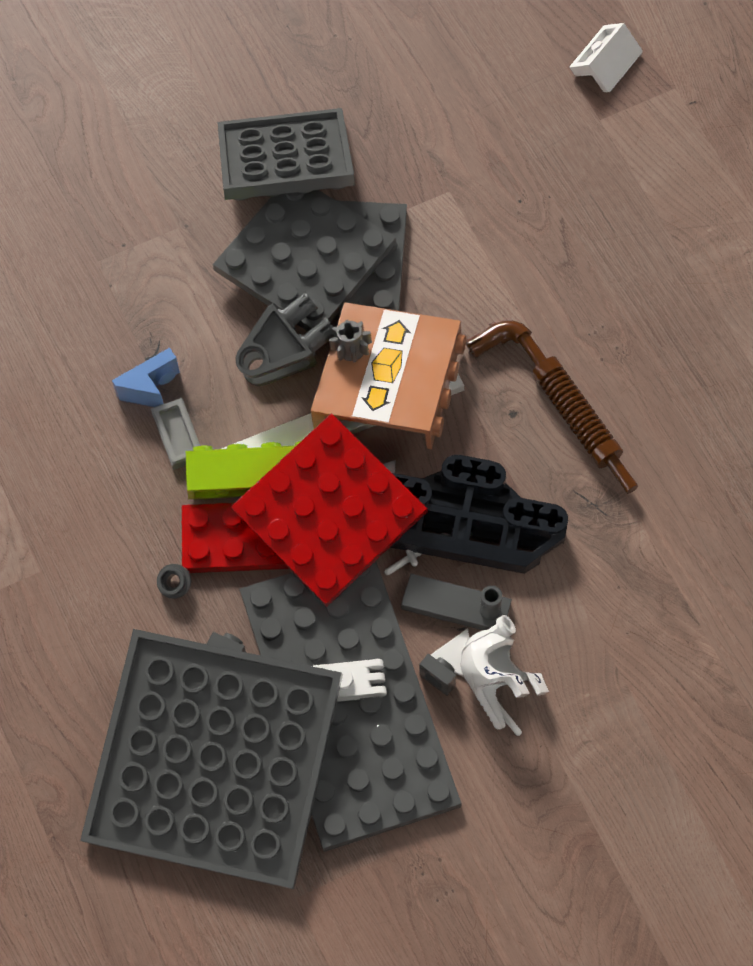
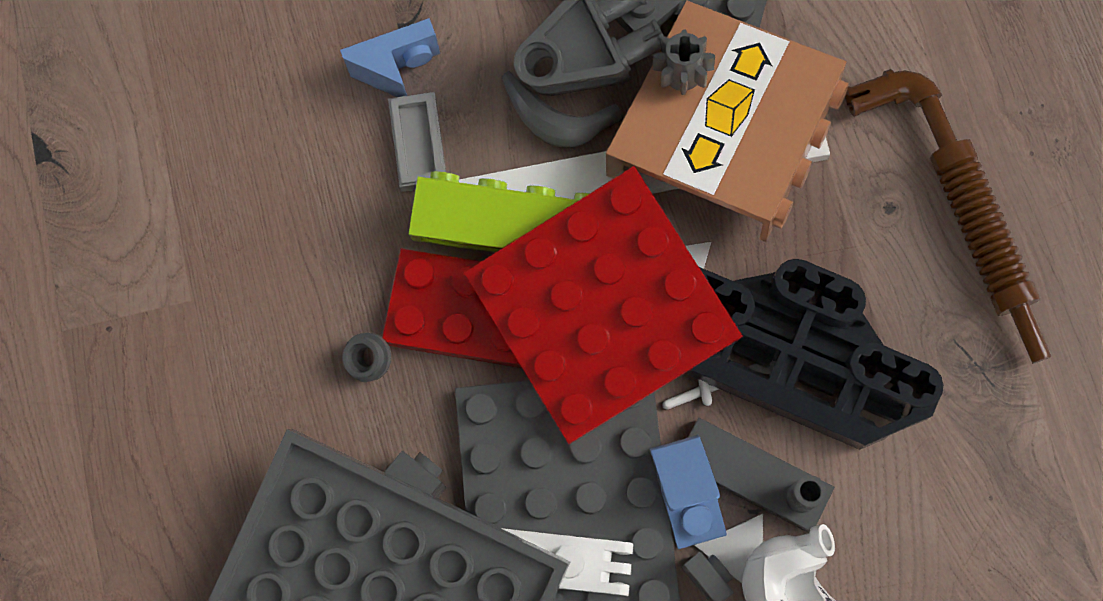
camera: 15 degrees right, 10 degrees up
none -> dark grey piece [502,71,623,148]
none -> medium blue slope [650,435,727,549]

